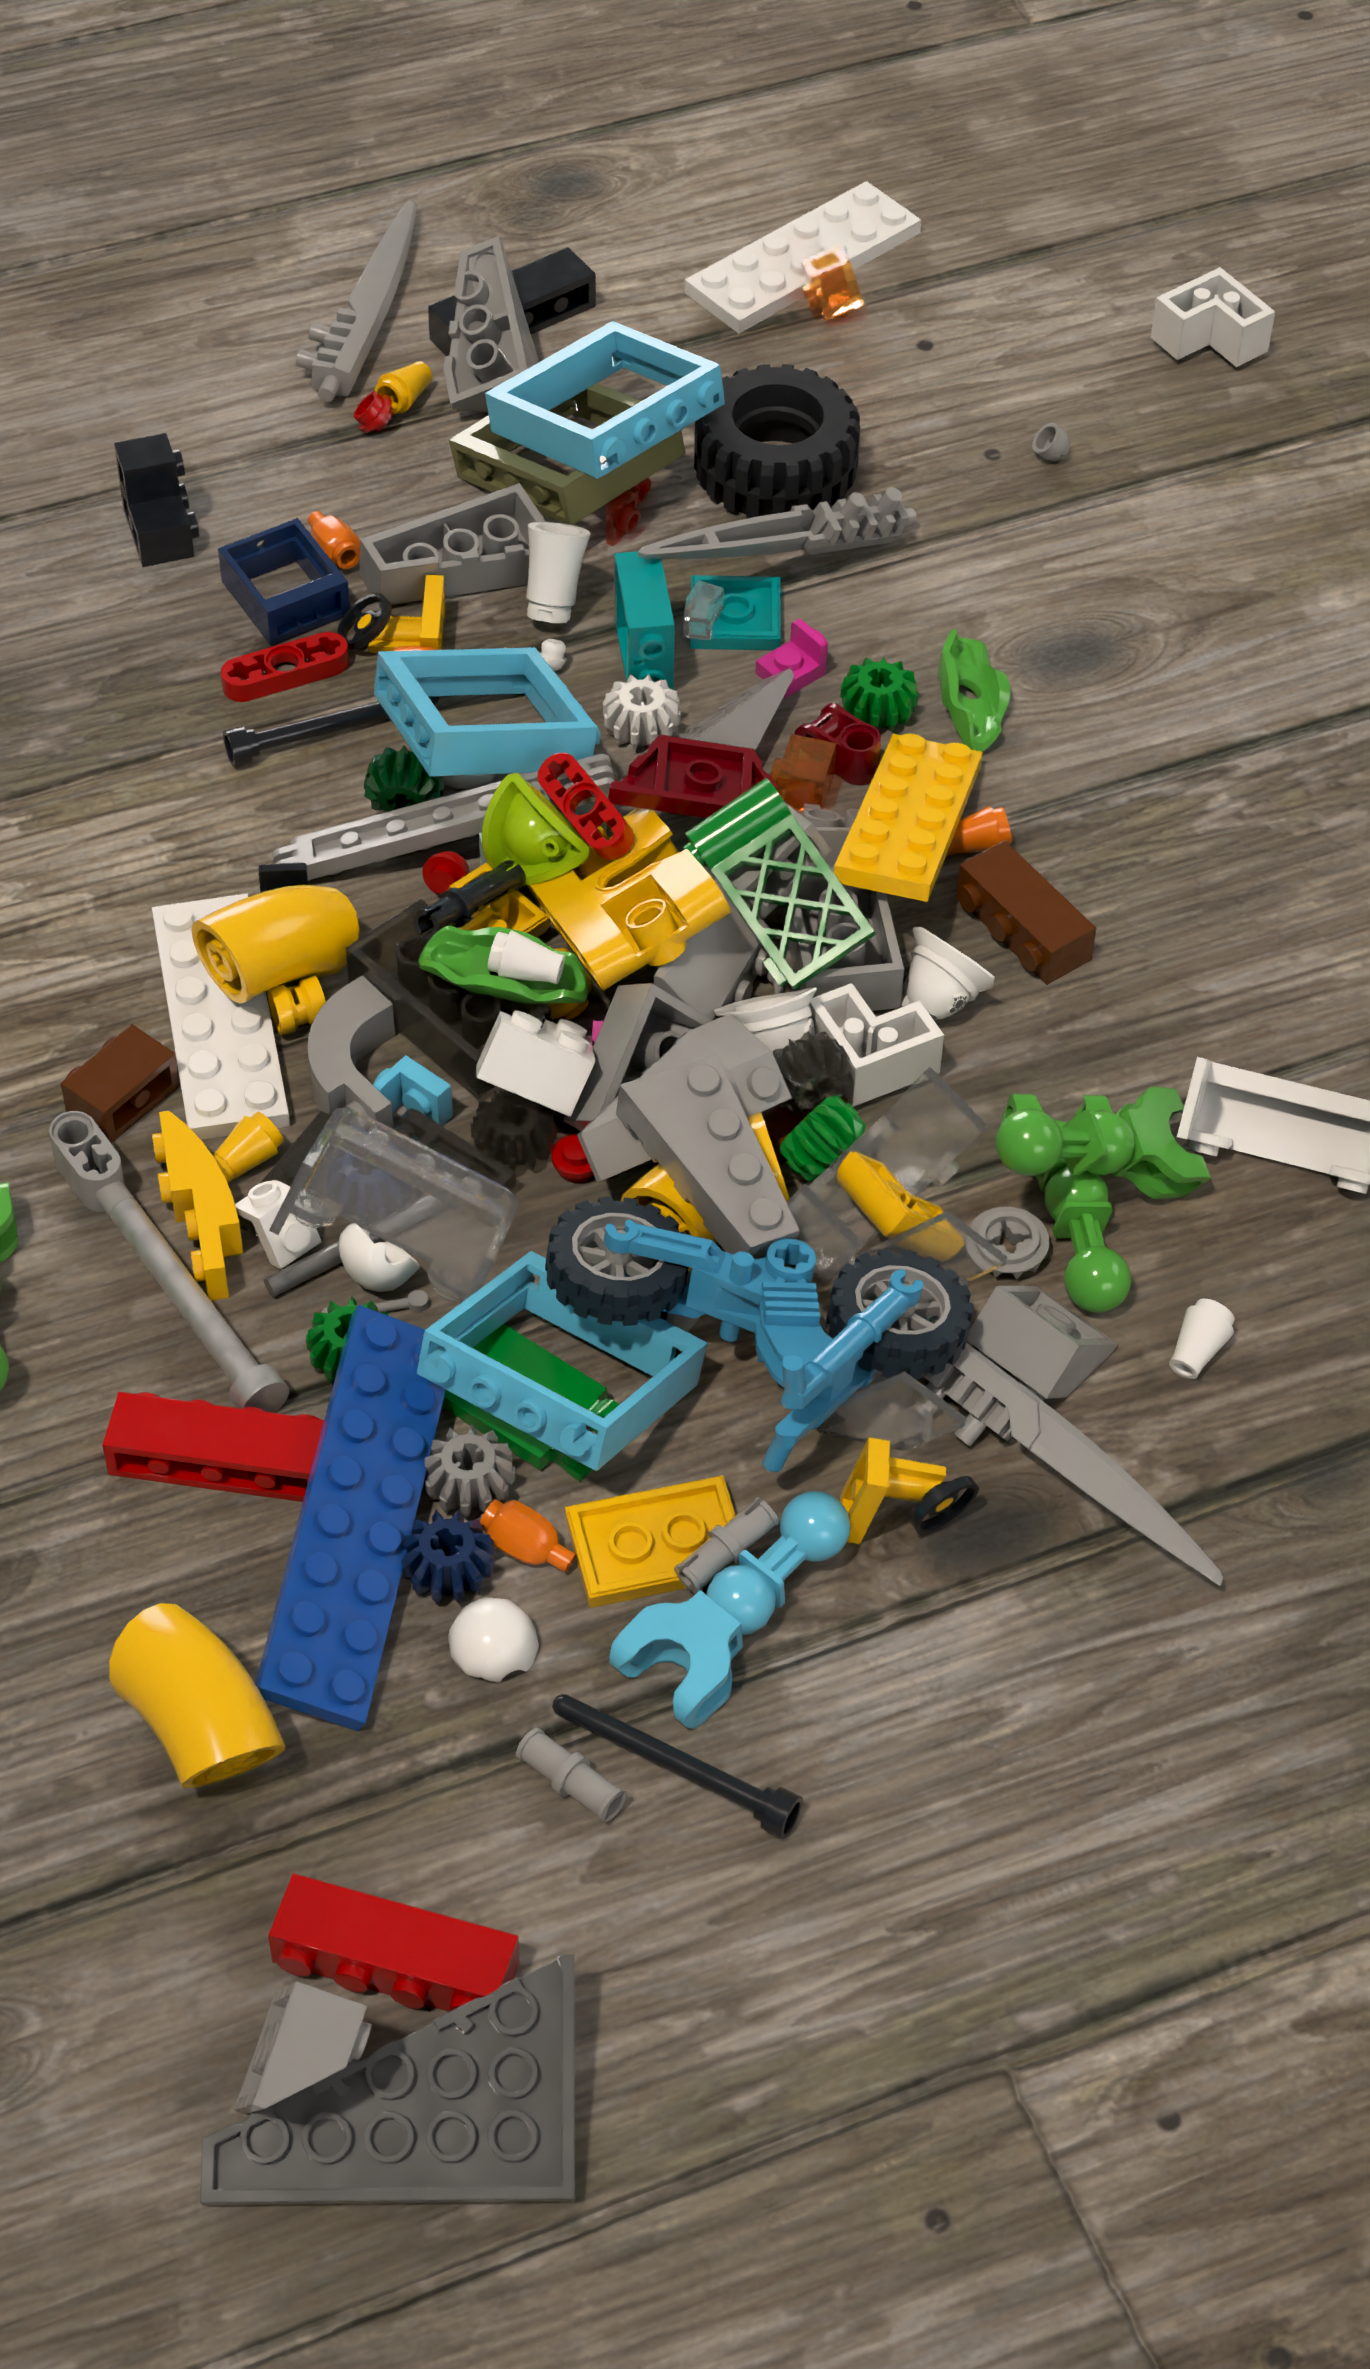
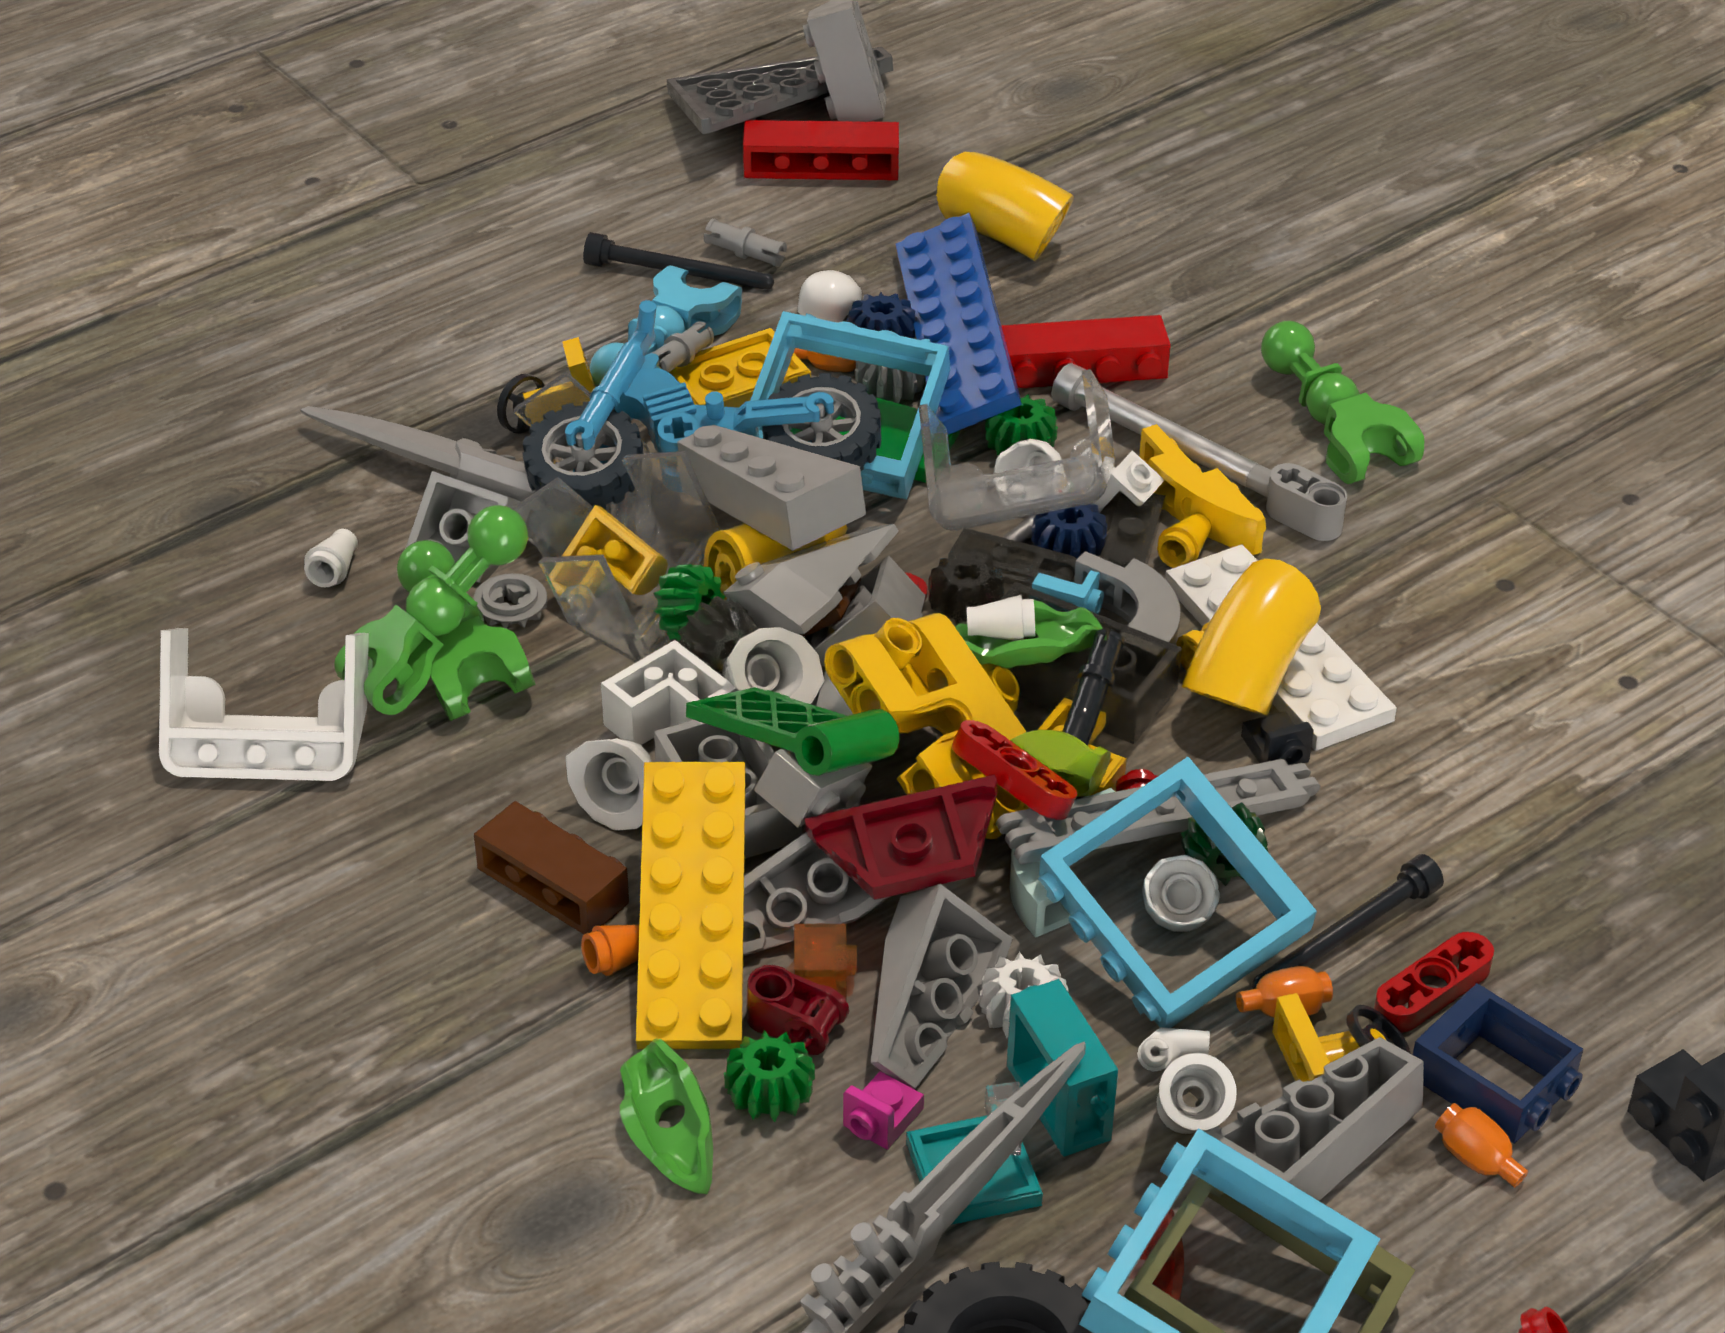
camera: 165 degrees right, 10 degrees down
reddish brown brick [61,1024,180,1143] -> none
white brick [476,1011,595,1117] -> none

